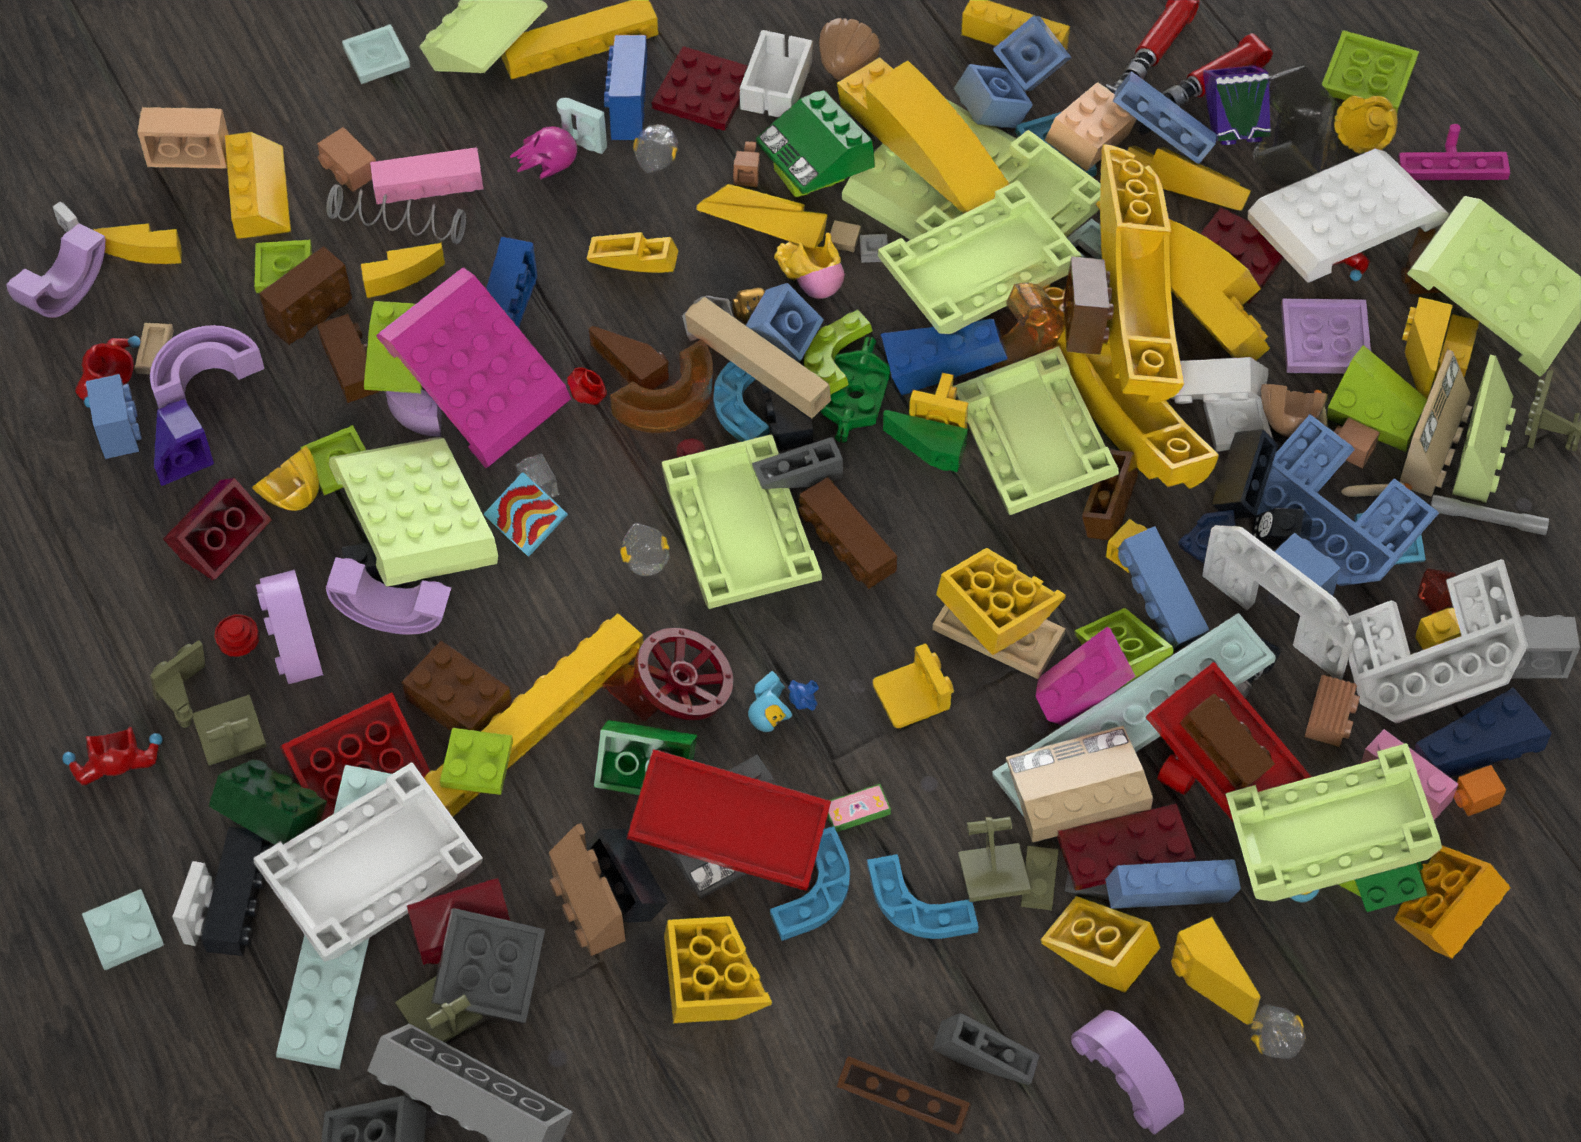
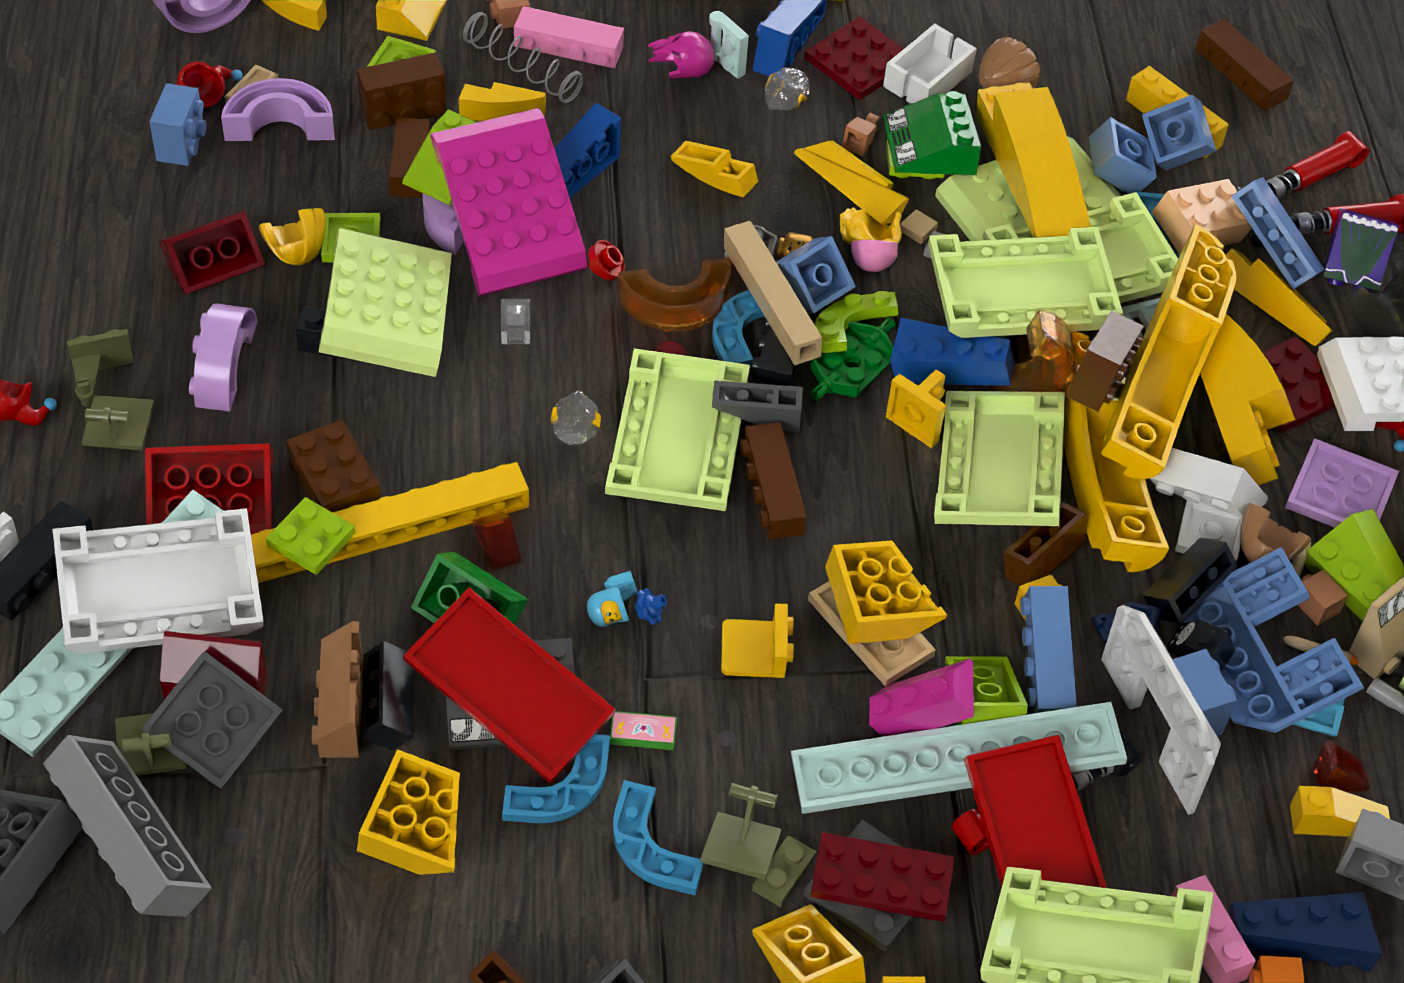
camera: 20 degrees right, 5 degrees down
dark purple slope [154,399,214,486] -> none
dark green brick [209,759,327,845] -> none
red plate [214,614,260,657] -> none
lavender brick [326,557,451,635] -> none
slope [484,472,568,557] -> none
reddish brown slope [589,326,669,396] -> none
dark red wheel [634,628,733,720] -> none
green slope [883,410,968,472] -> none
tan slope [1006,726,1153,843] -> none
medium blue brick [1105,859,1241,909] -> none
reddish brown brick [1180,693,1275,790] -> none
nougat brick [1305,675,1360,747] -> none
white slope [1348,559,1528,723] -> none

